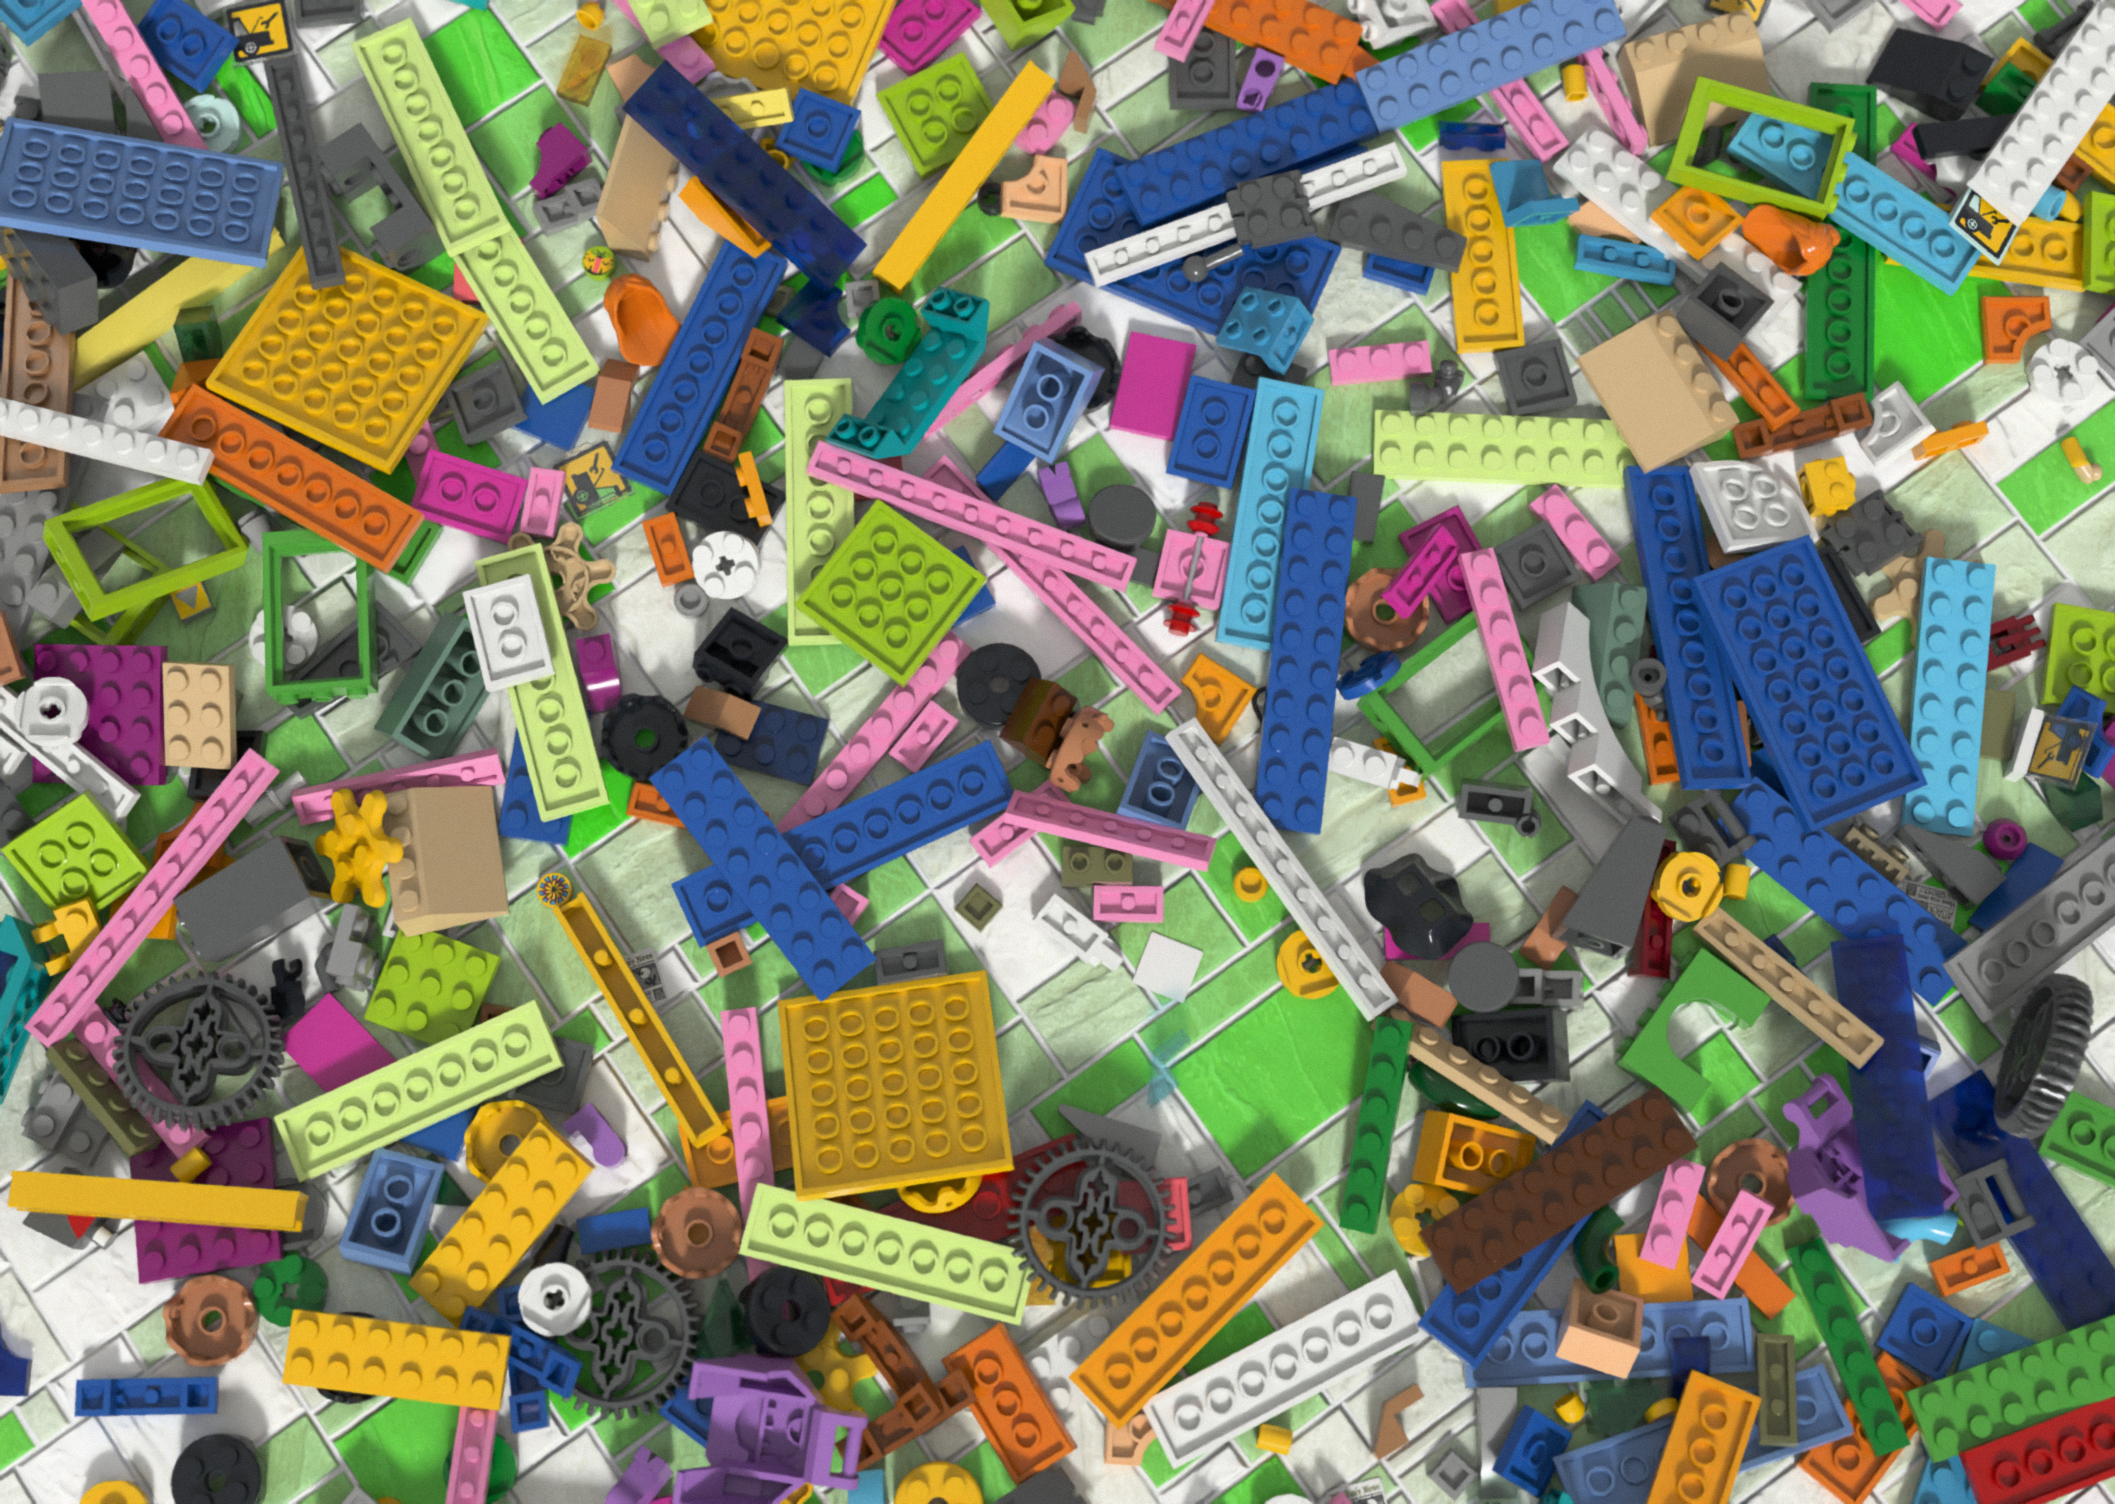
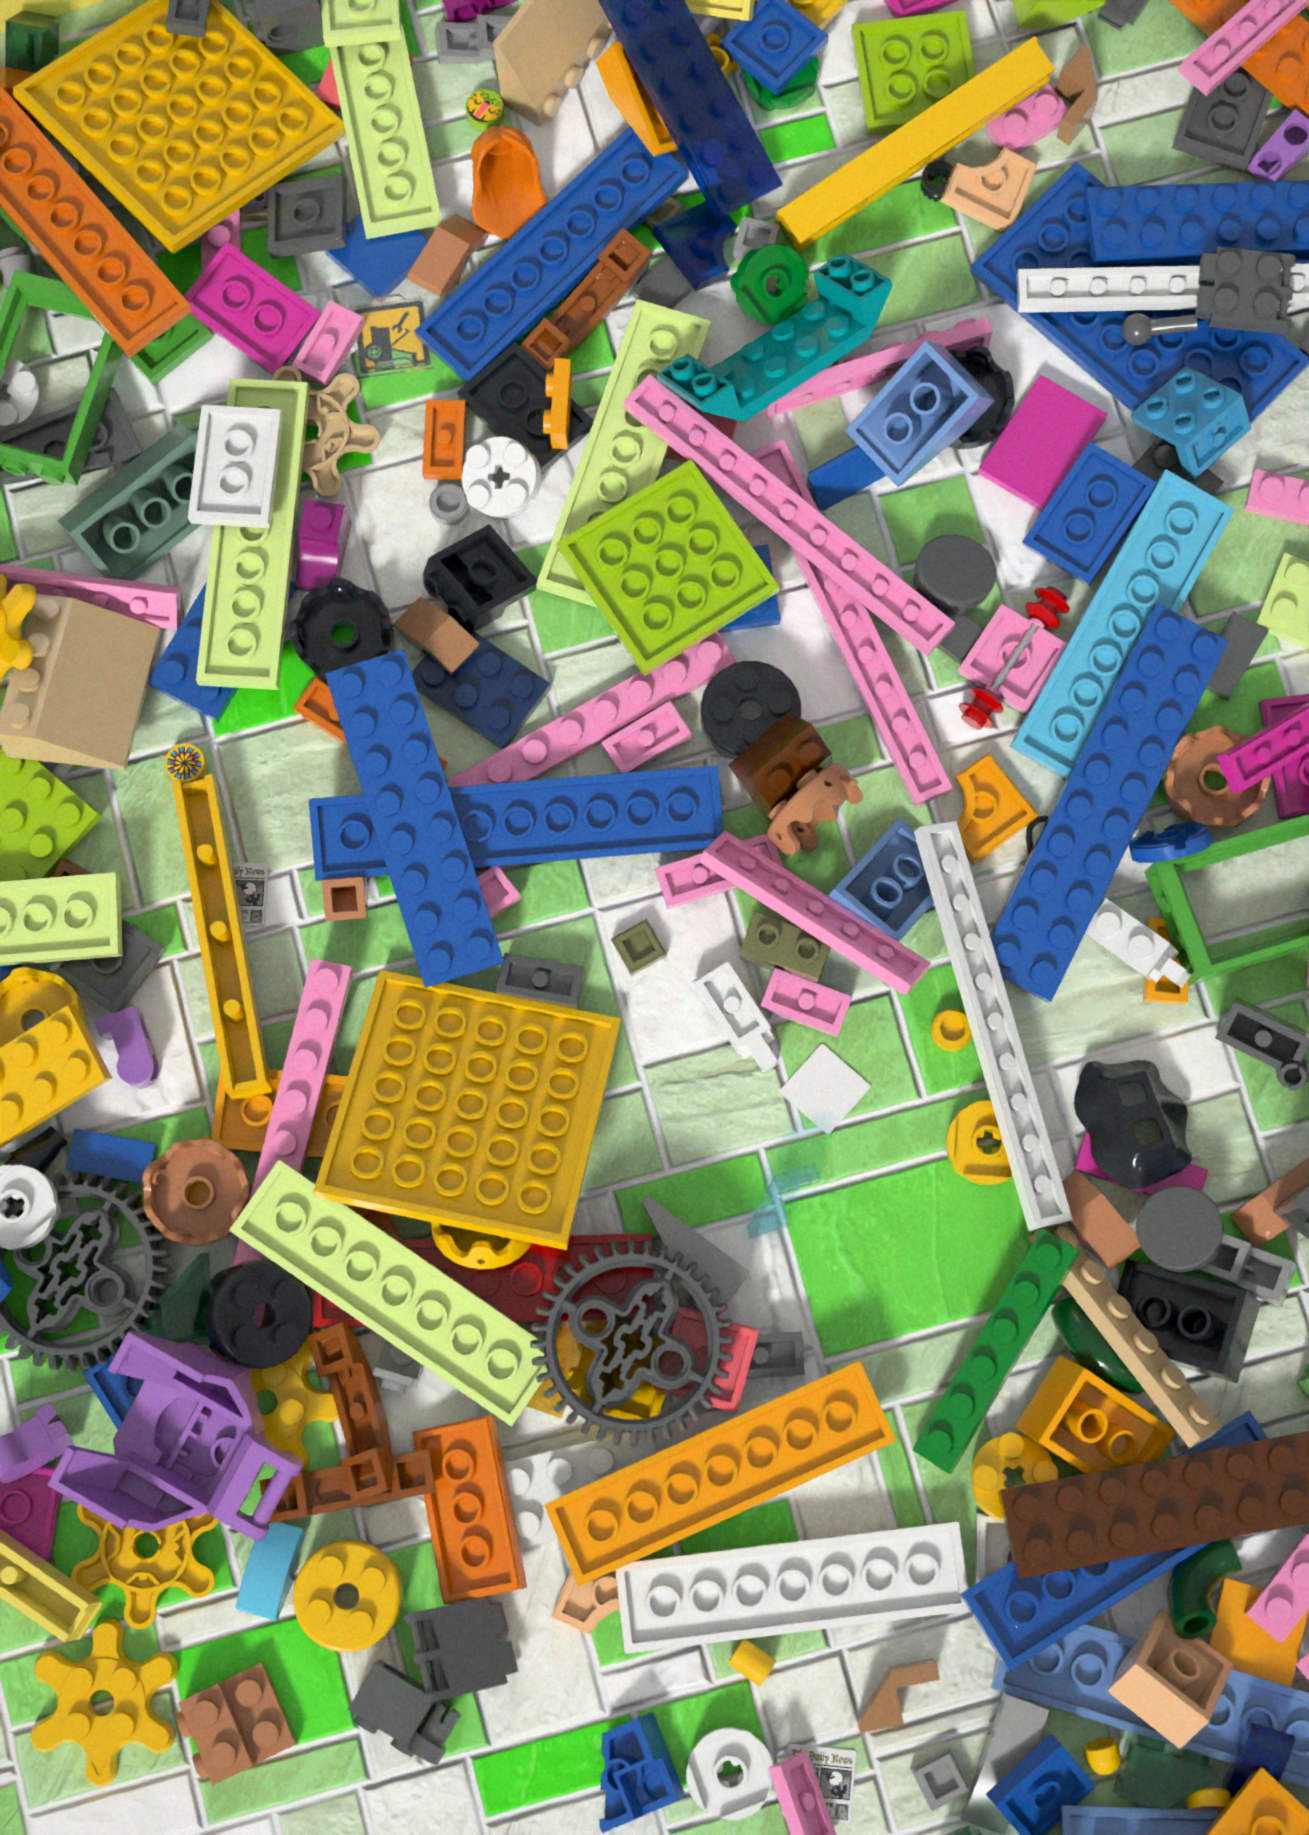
camera: 25 degrees right, 0 degrees up
medium lavender leg [1038,461,1086,531] -> none

